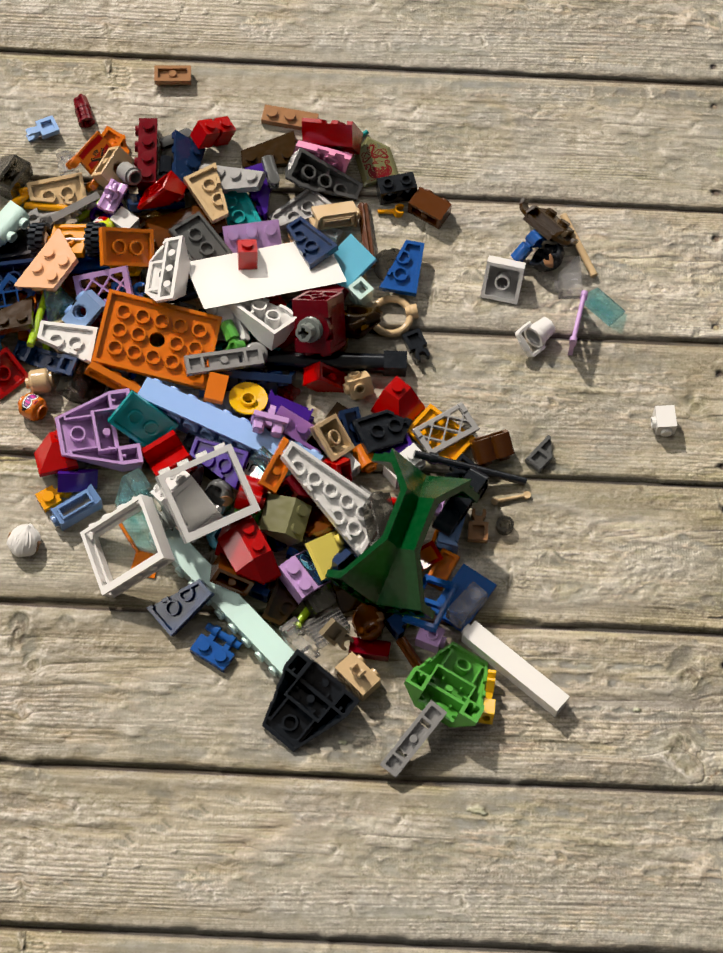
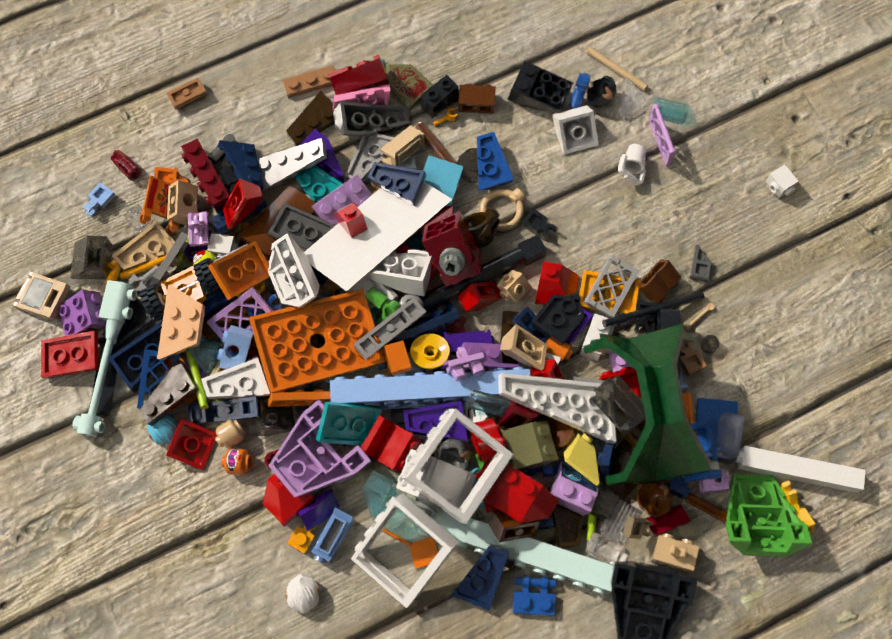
camera: 25 degrees left, 5 degrees up
light grey brick [116,162,142,185] -> none
tan wing [183,162,229,224] -> none
red piece [190,116,236,149] -> none
orange plate [257,437,290,494] -> none
dark grey bar [261,155,280,190] -> none
light aqua brick [347,276,374,306] -> none
light grey hinge [380,700,447,778] -> none
dark brown plate [519,196,579,247] -> none
none -> black slope [507,61,574,113]

